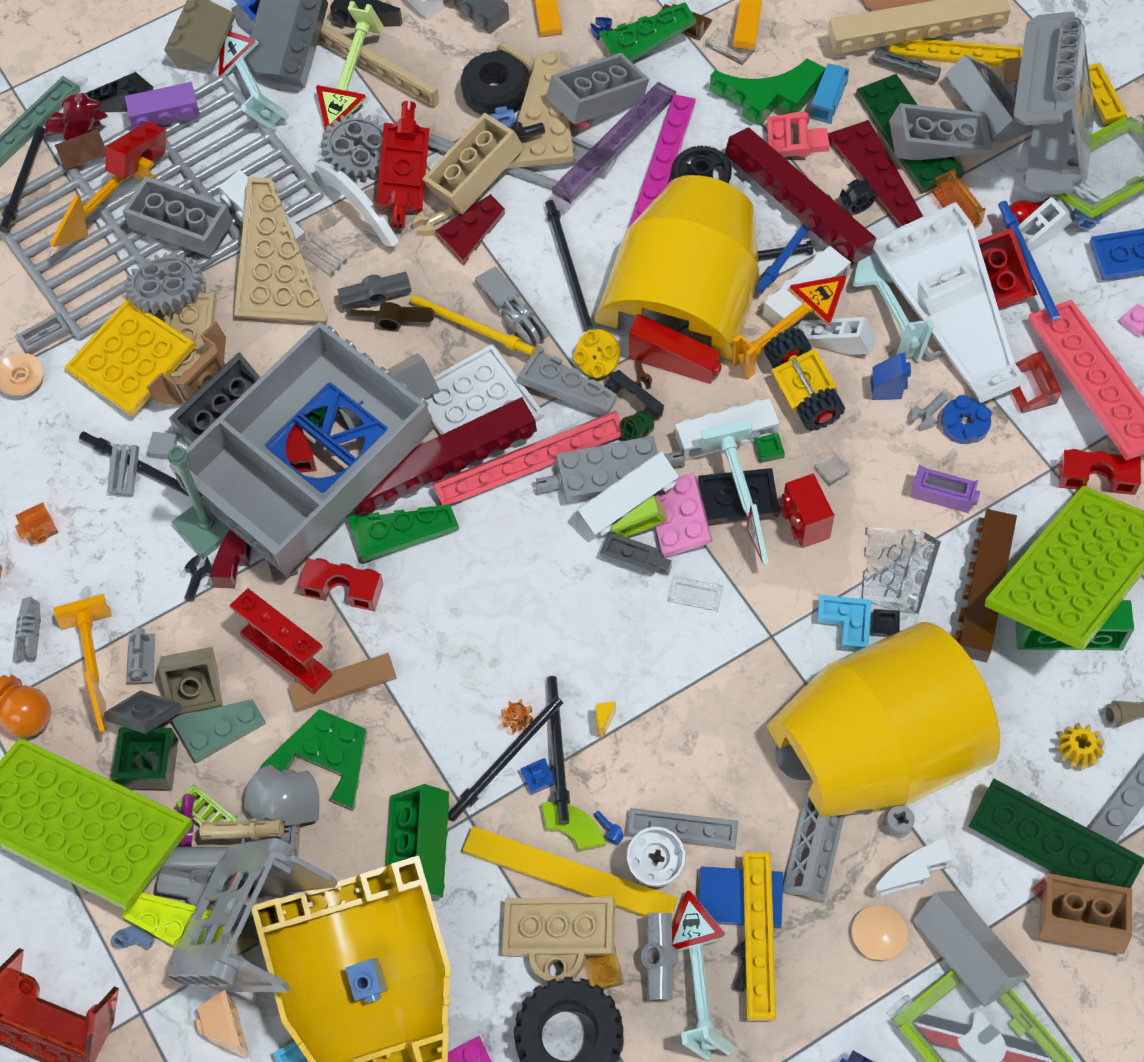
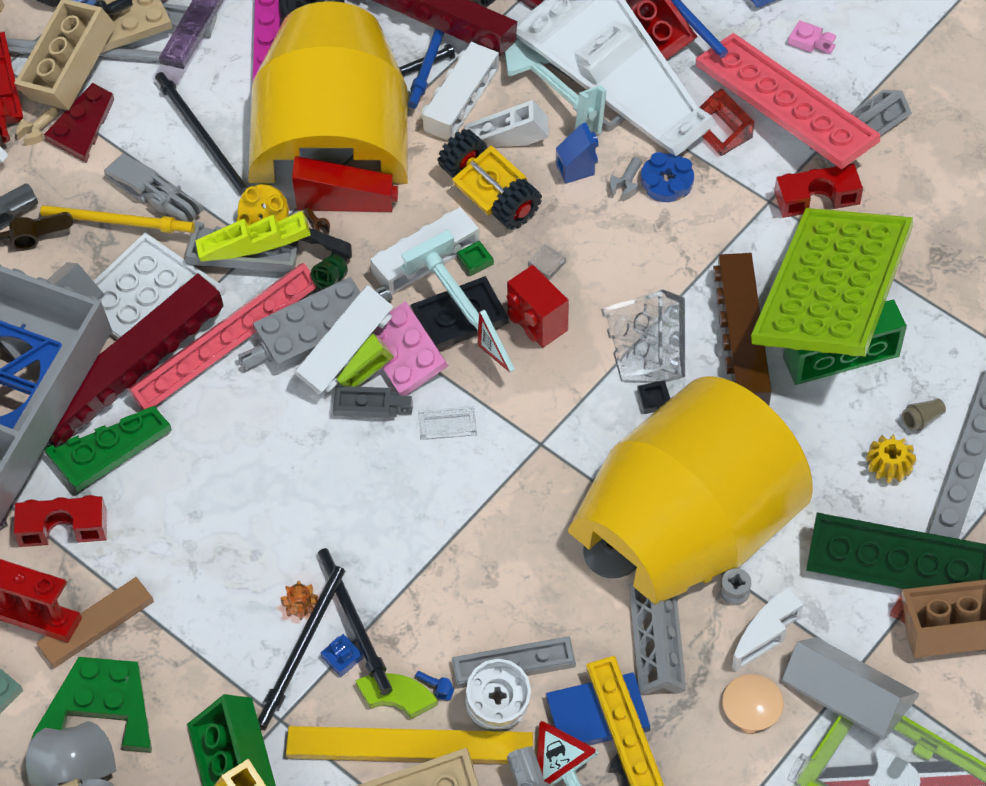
camera: 20 degrees left, 5 degrees down
yellow slope [595,702,616,738] -> none
light orange piece [732,275,846,379] -> none
medium azure plate [817,595,872,650] -> none
medium lavender window [910,464,980,513] -> none
none -> neon yellow slope [195,211,311,262]

